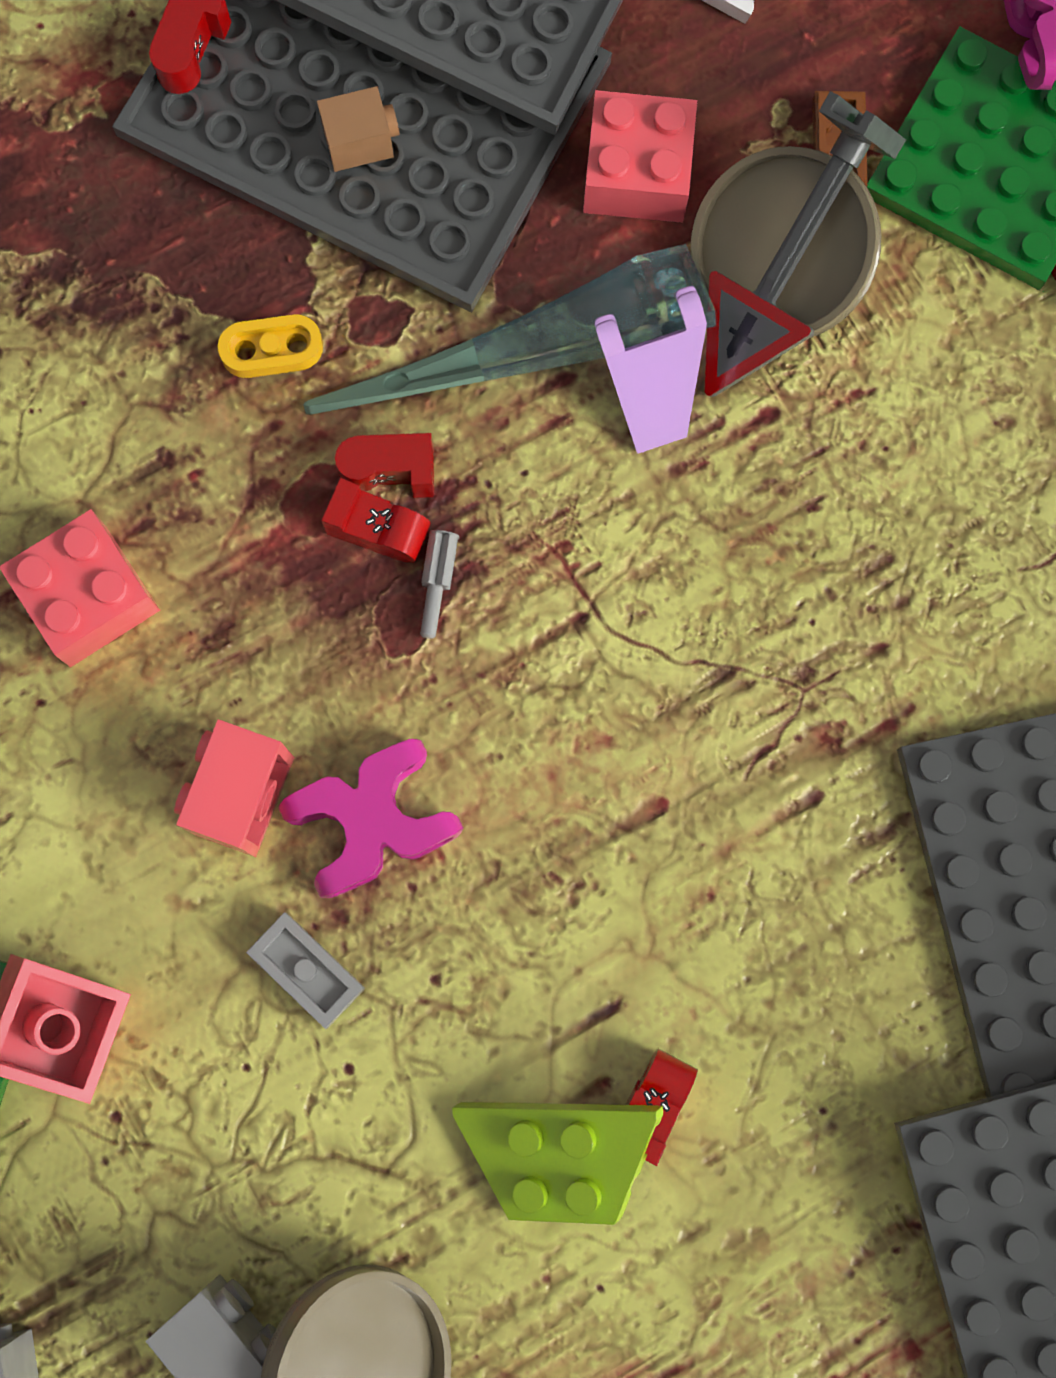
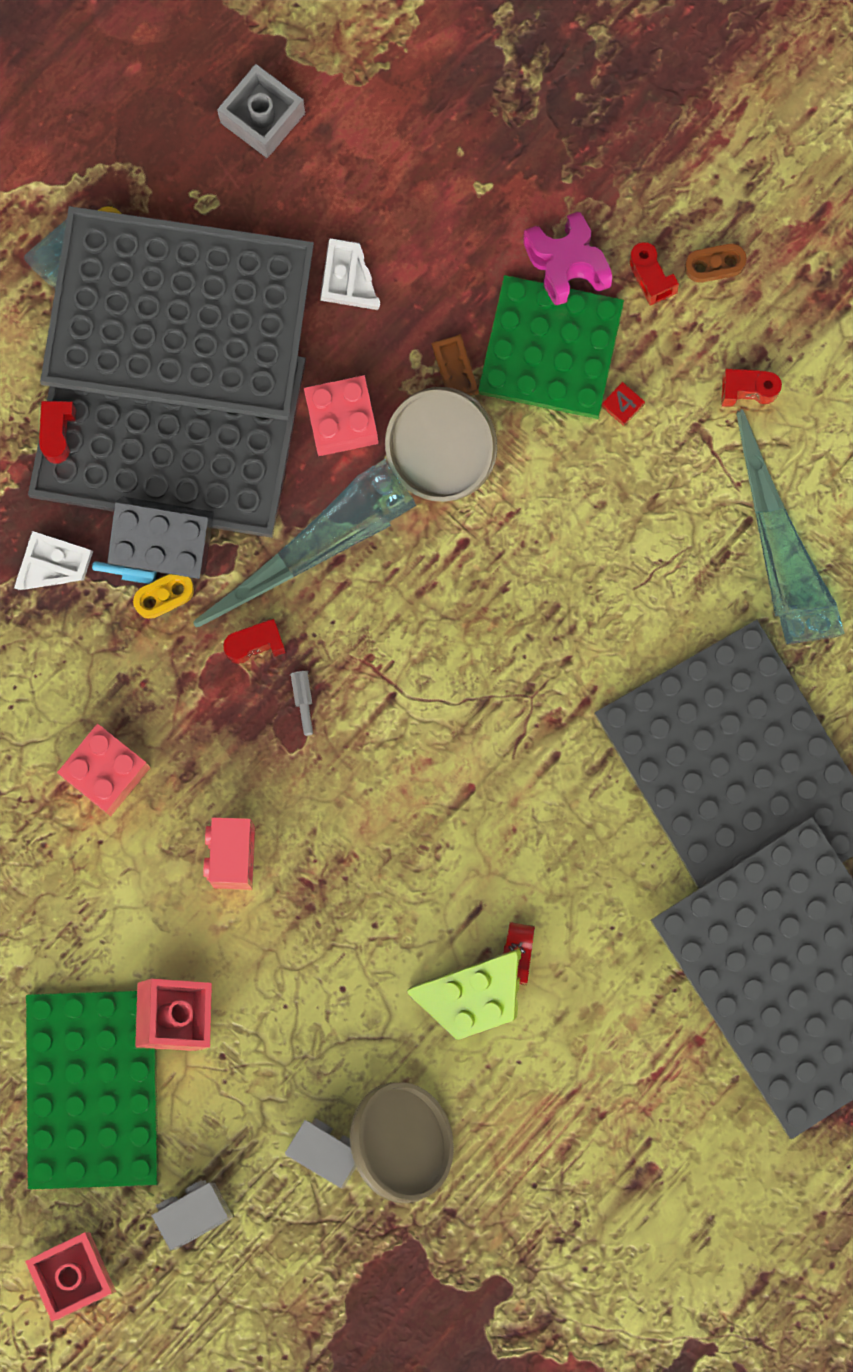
camera: 10 degrees left, 0 degrees up
light grey plate [246,912,365,1029] -> none
dark pink piece [279,739,464,898] -> none
medium nougat brick [317,86,400,172] -> none
red leg [321,478,431,563] -> none
lavender flag [594,286,707,454] -> none
dark grey piece [704,91,906,397] -> none
none -> white wing [14,531,93,590]
none -> medium azure axle [92,561,157,584]
none -> brick [107,496,214,579]

